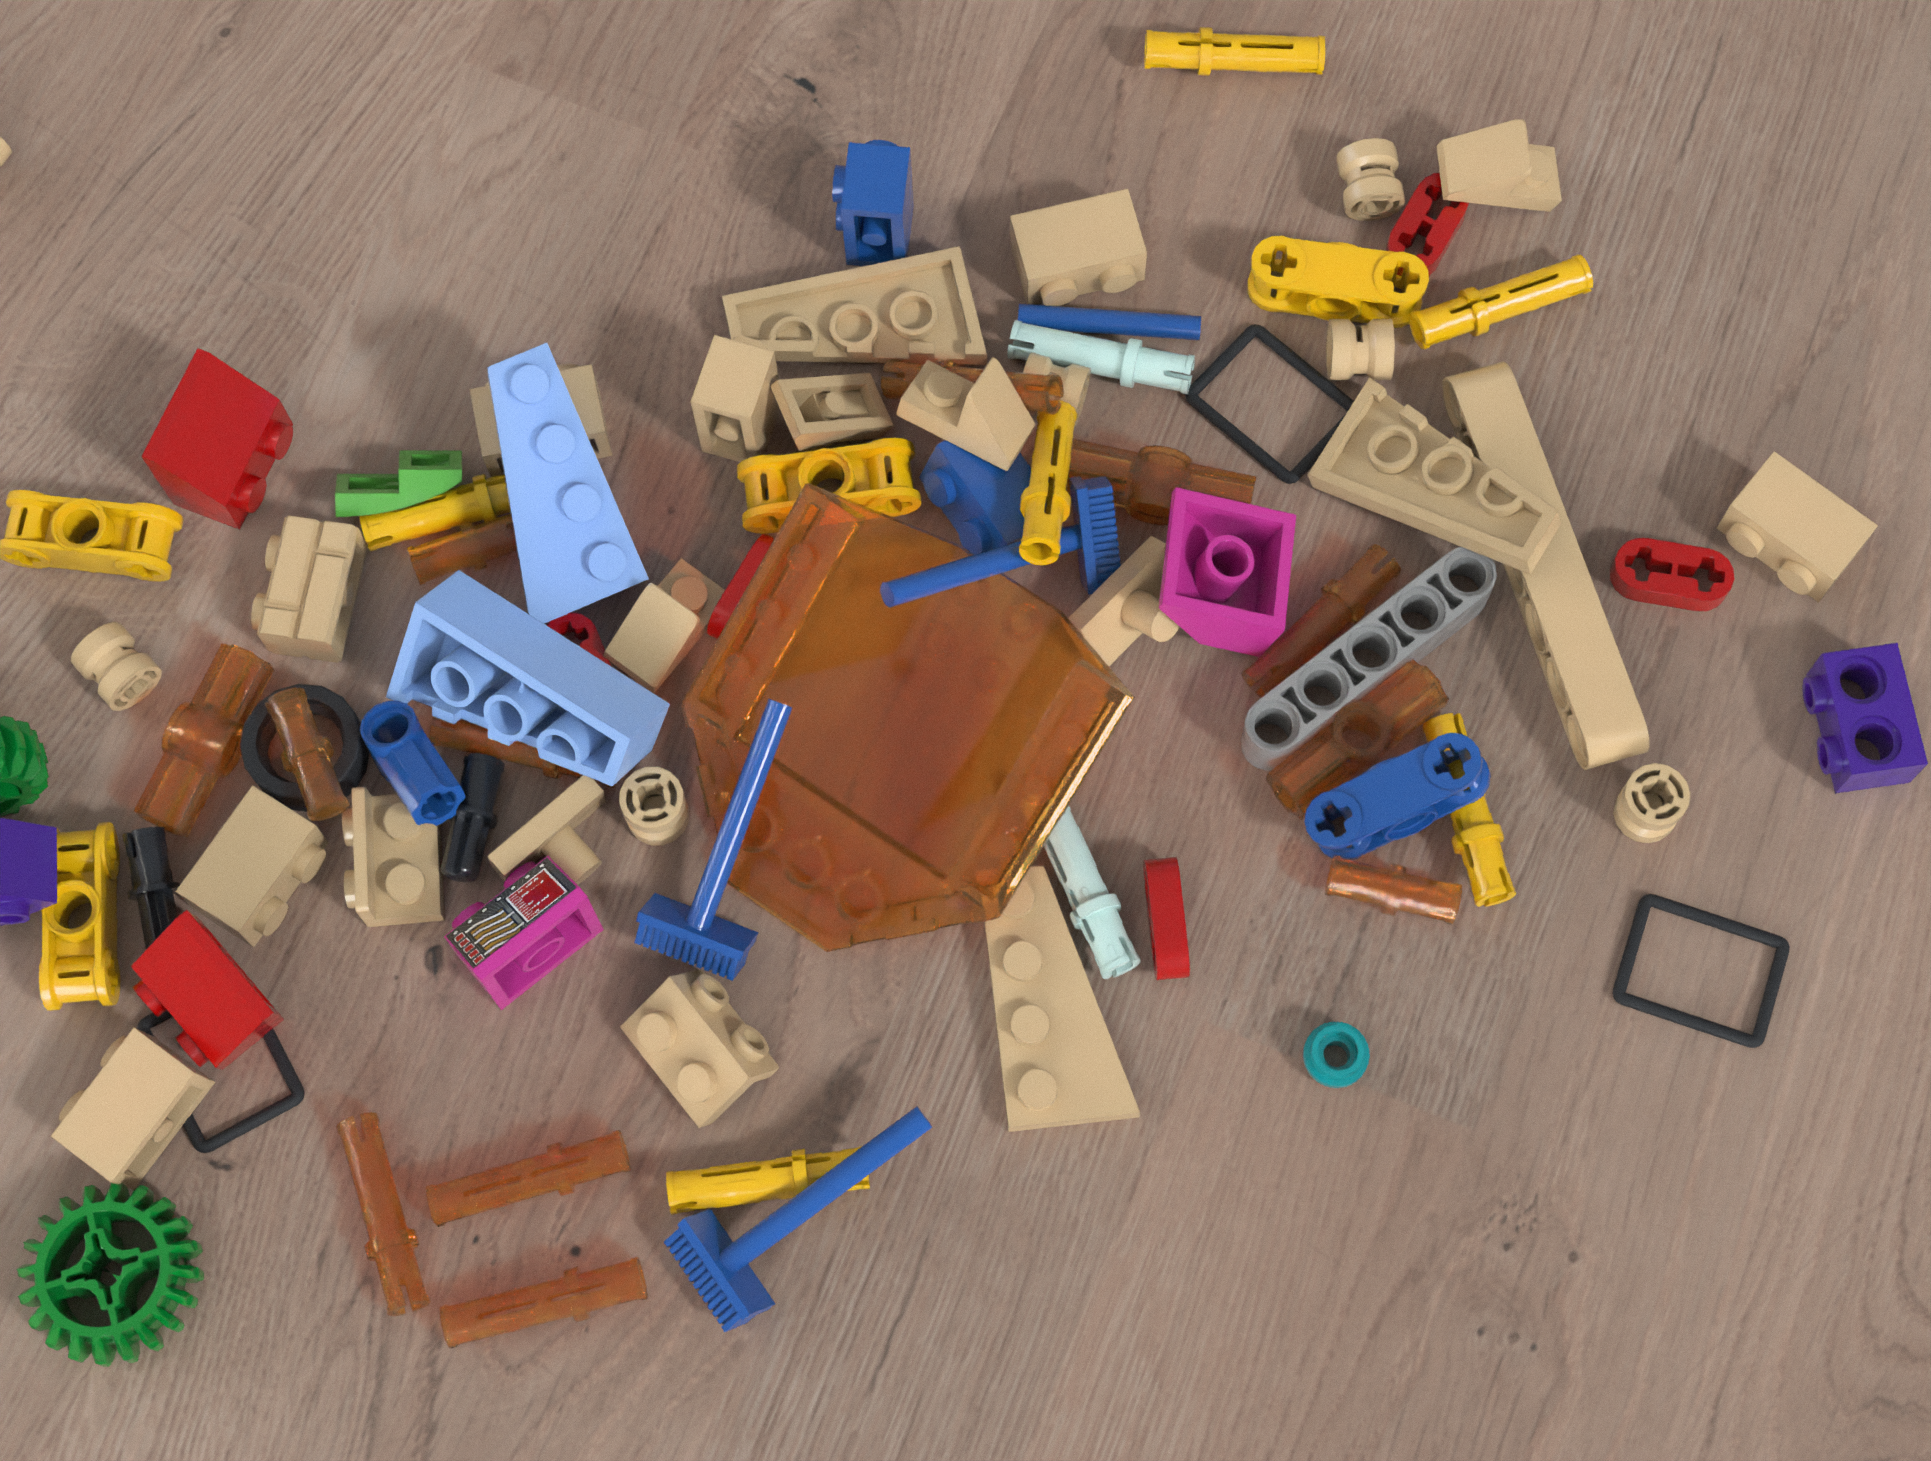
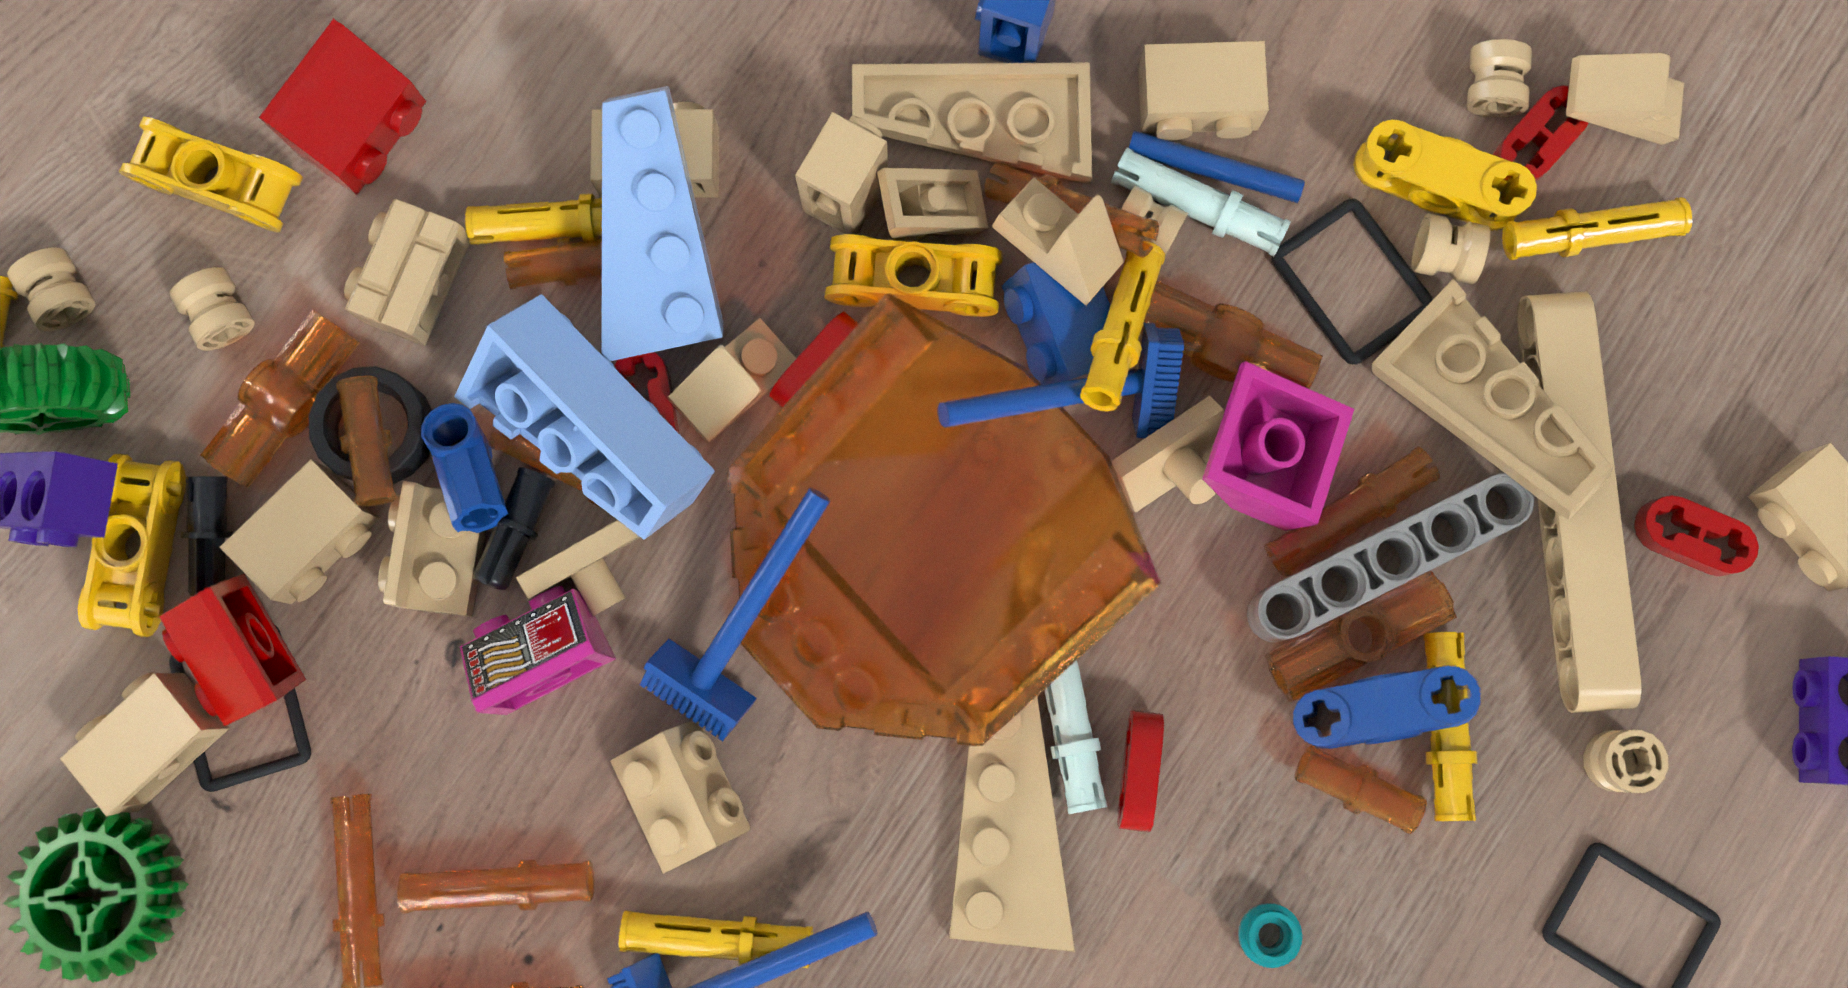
camera: 10 degrees right, 10 degrees up
bright green slope [335,450,462,517] -> none
tan wheel [619,767,689,846] -> none

